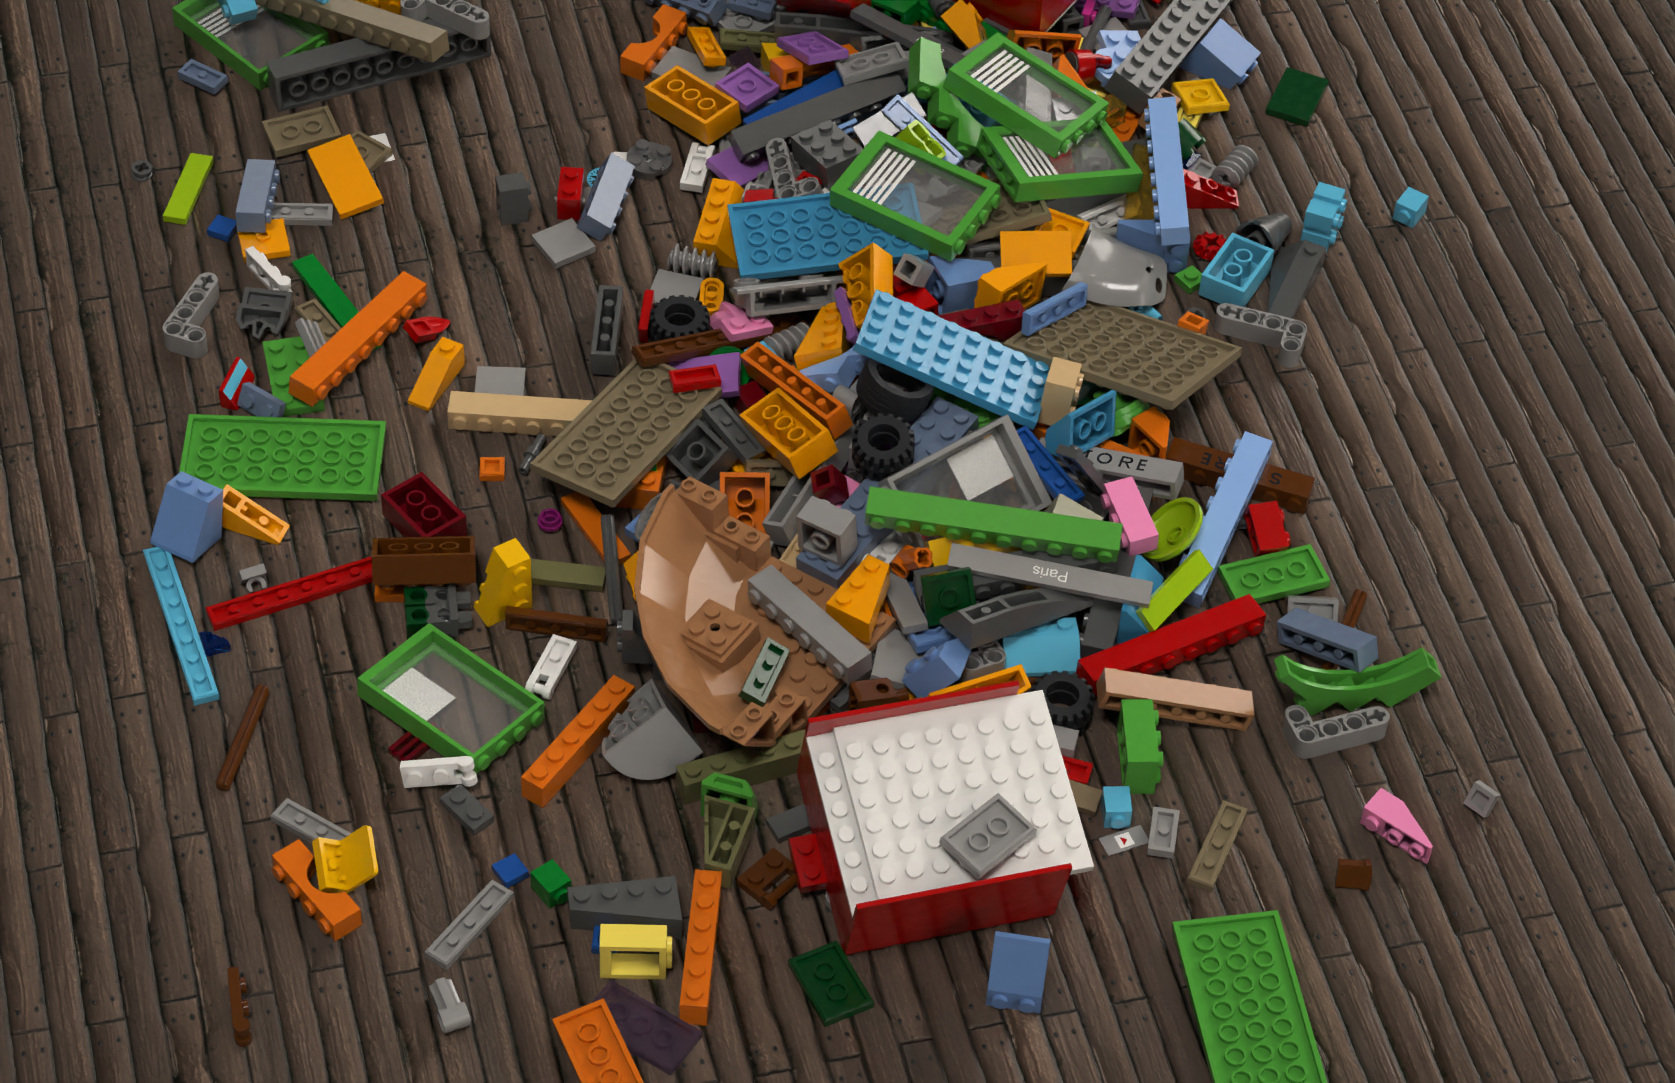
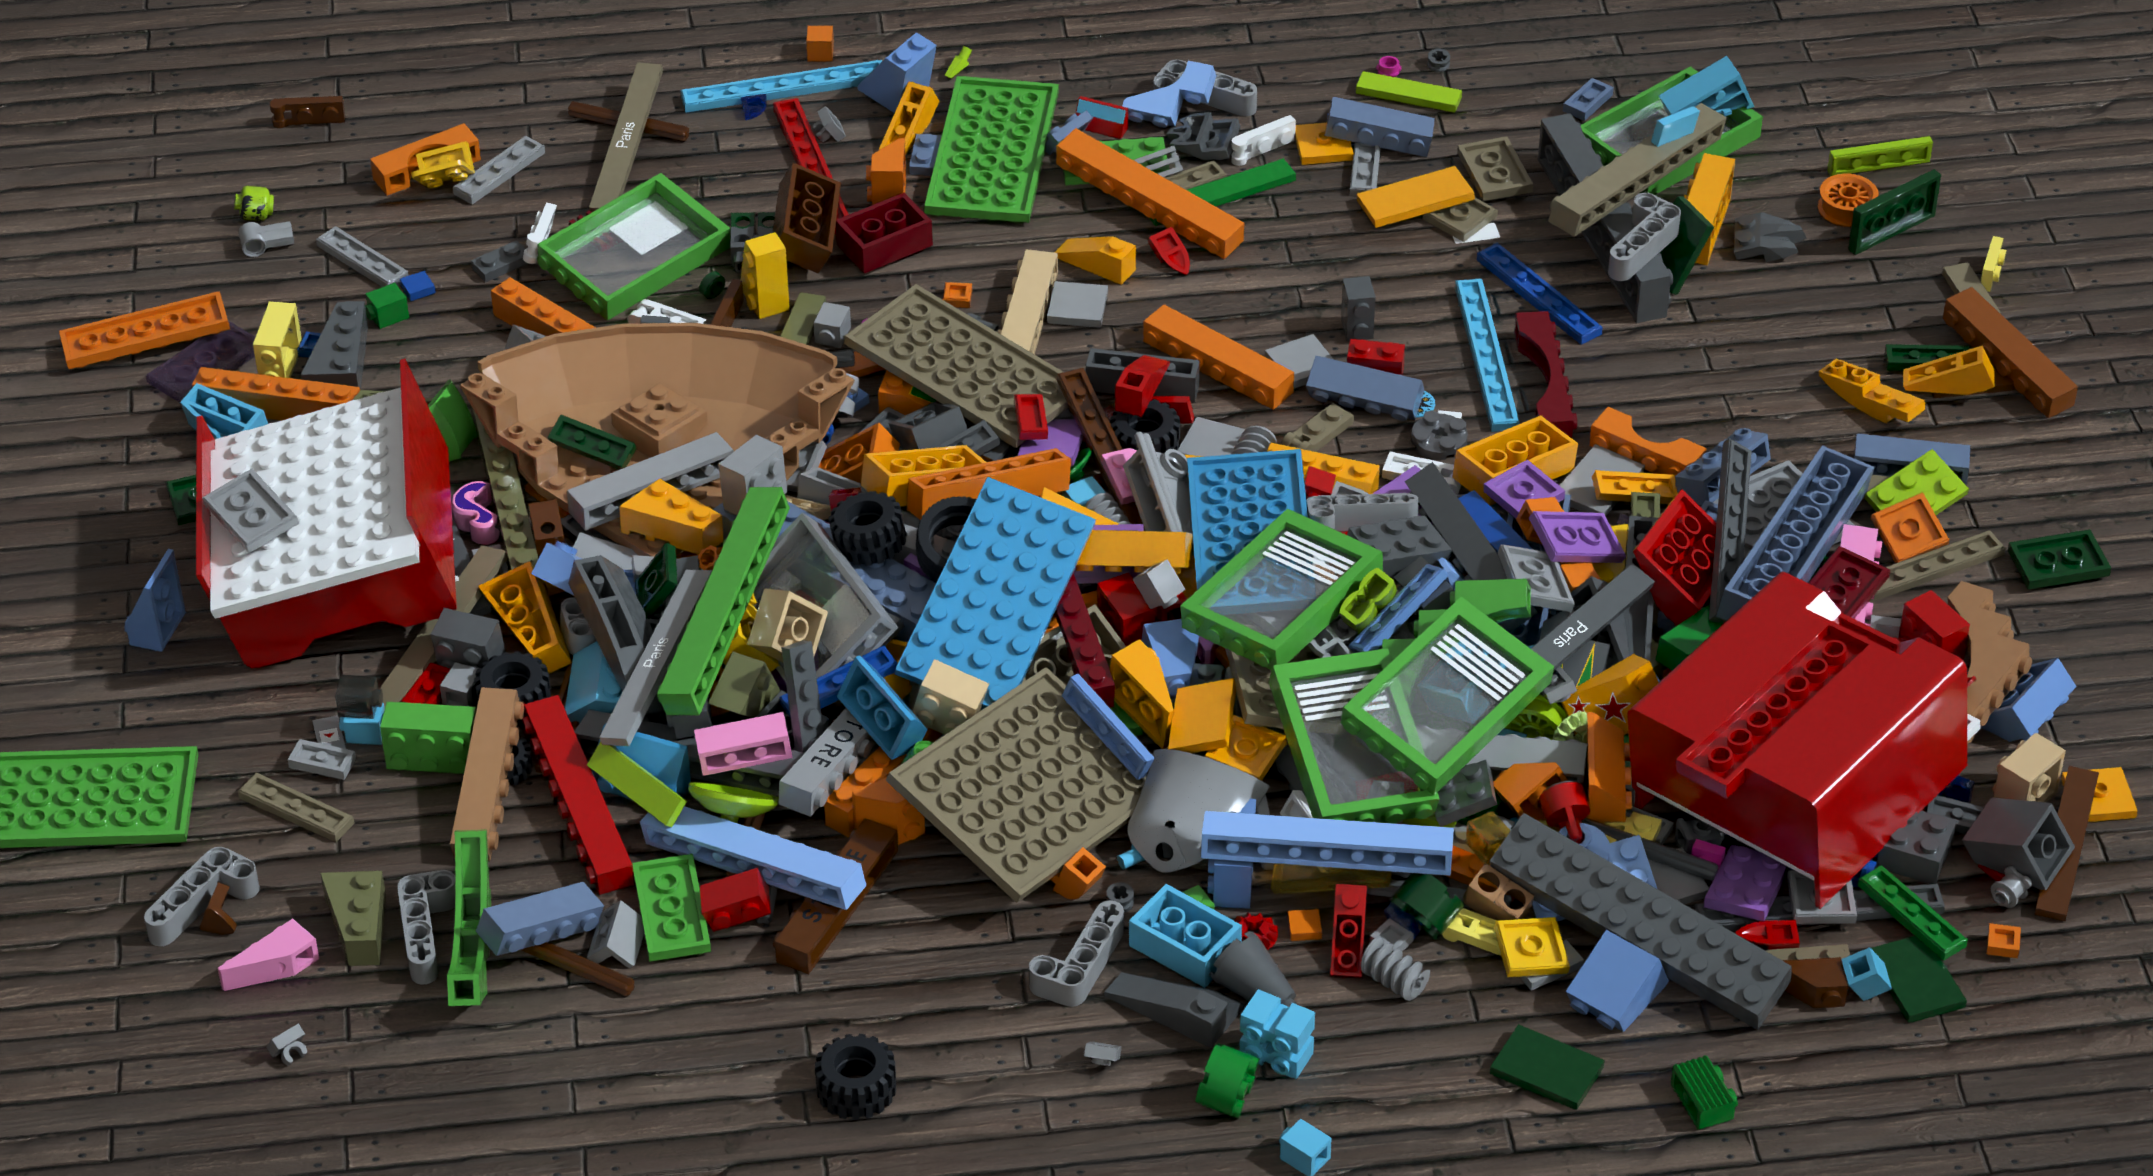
camera: 100 degrees right, 5 degrees down
none -> light grey beam [144,847,260,946]
none -> medium azure wedge [180,383,268,439]
none -> lime head [234,185,274,221]
none -> olive wedge [320,871,386,966]
none -> clear smoke brick [335,675,383,719]
none -> dark tan tile [589,62,663,212]
none -> dark green tile [699,271,725,299]
none -> tan brick [747,589,828,663]
none -> orange piece [806,26,834,62]
none -> light grey brick [814,302,851,348]
none -> black tyre [815,1034,896,1120]
none -> orange slope [866,138,906,205]
none -> sand blue plate [909,134,942,176]
none -> lime bar [944,46,972,79]
none -> light grey plate [1084,1041,1122,1066]
none -> red slope [1115,355,1170,417]
none -> light blue arch [1122,61,1217,128]
none -> orange brick [1143,304,1294,410]
none -> green brick [1195,1043,1260,1118]
none -> dark tan plate [1282,403,1354,452]
none -> orange tile [1288,909,1322,941]
none -> dark pink plate [1376,56,1402,77]
none -> medium azure tile [1455,279,1519,432]
none -> blue tile [1476,243,1603,345]
none -> dark red arch [1514,311,1577,438]
none -> green brick [1671,1055,1738,1130]

